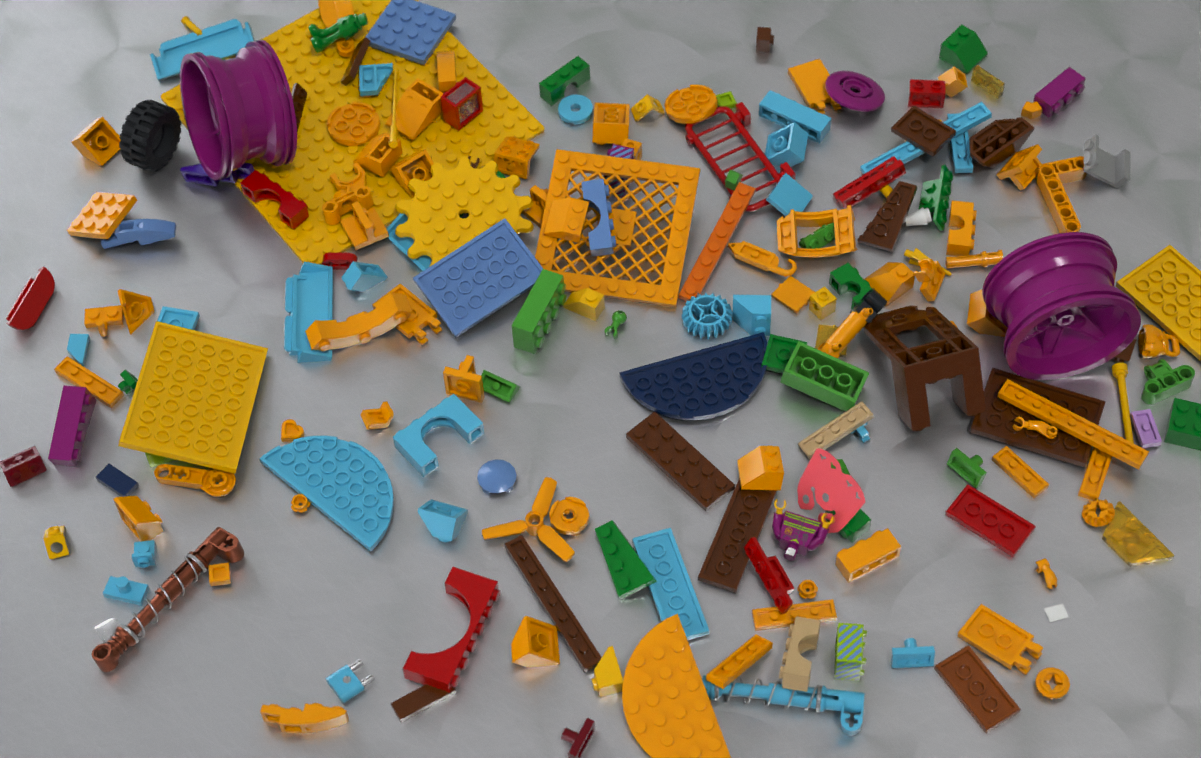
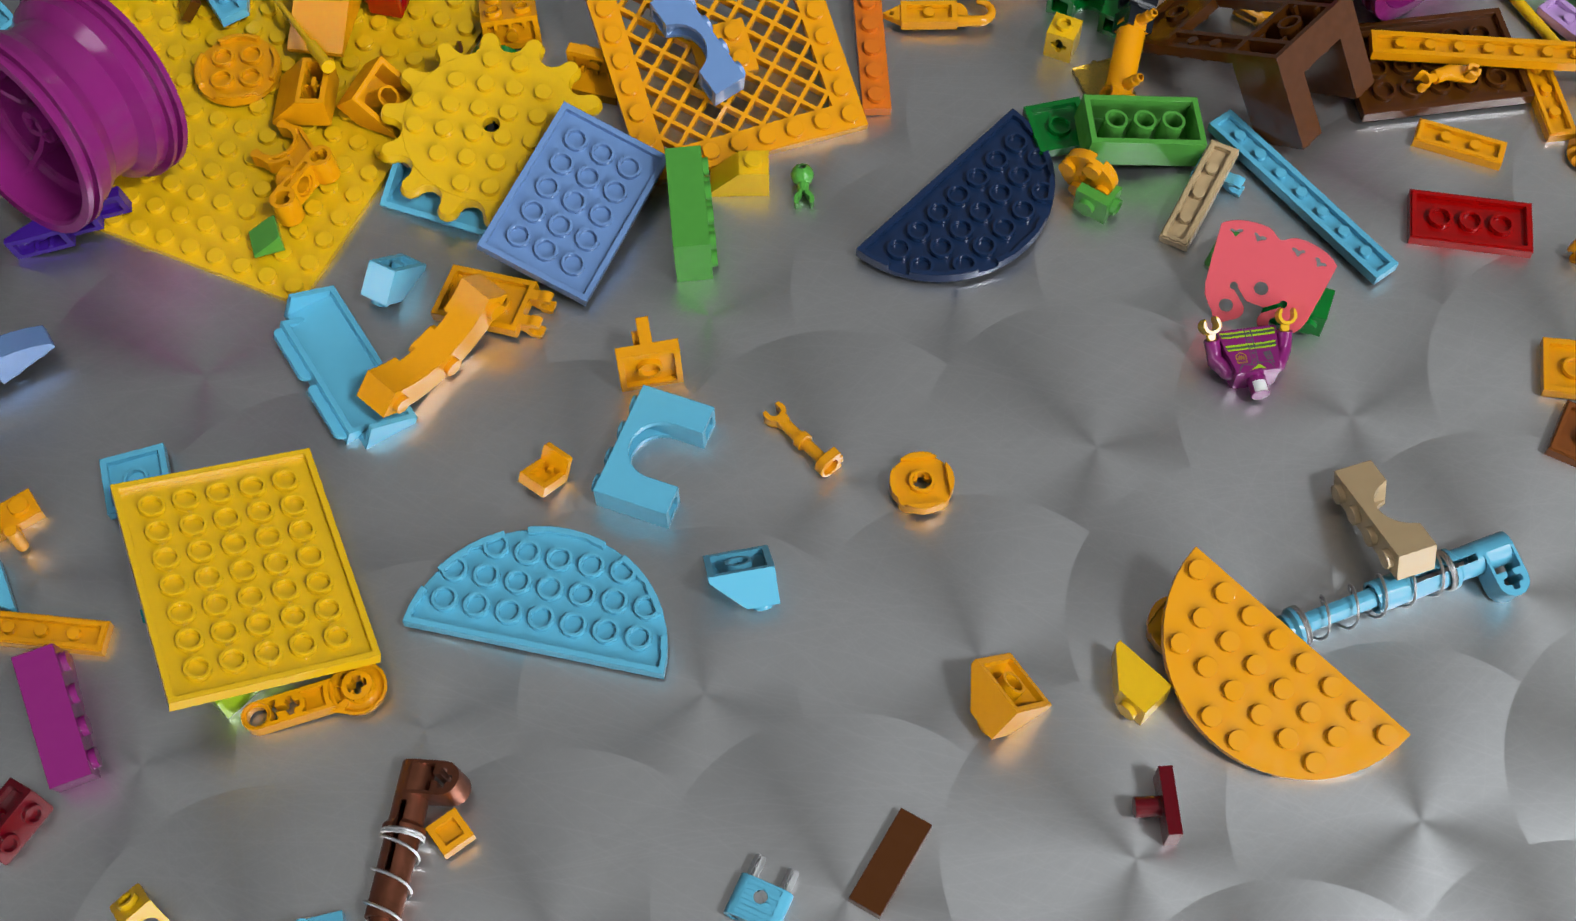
camera: 30 degrees left, 5 degrees up
dark blue tile [96,463,139,497] -> none
light orange slope [113,496,163,542] -> none
light orange slope [118,289,155,335] -> none
green tile [118,369,138,395] -> none
medium azure bracket [132,540,156,568] -> none
red arch [240,170,309,230] -> none
light orange tile [281,419,305,442] -> none
light orange plate [291,494,310,513] -> none
red beam [322,252,358,270] -> none
light orange bracket [340,201,389,250] -> none
red arch [403,567,501,692] -> none
medium blue dish [477,459,516,494] -> none
bright green slope [481,370,520,403] -> none
light orange piece [482,477,575,562] -> none
reddish brown plate [505,535,602,673] -> none
light orange slope [544,197,589,243] -> none
green wing [595,520,657,599] -> none
reddish brown plate [626,411,735,512] -> none
medium azure plate [632,528,709,640] -> none
medium azure gear [682,292,733,340] -> none
reddish brown plate [698,479,777,593] -> none
light orange tile [706,634,773,689] -> none
medium azure slope [732,295,771,336] -> none
light orange slope [737,446,784,490] -> none
red bracket [744,537,795,614] -> none
light orange tile [752,599,837,631] -> none
light orange piece [771,276,815,314] -> none
light orange plate [798,580,818,599] -> none
container [834,623,867,681] -> none
light orange brick [835,528,901,583] -> none
medium azure tile [891,638,935,668] -> none
bright green tile [947,448,987,489] -> none
none -> bright green slope [249,215,285,258]
none -> light orange piece [763,401,843,478]
none -> light orange plate [1058,148,1118,196]
none -> bright green bracket [1073,182,1123,224]
none -> medium azure plate [1207,109,1399,285]

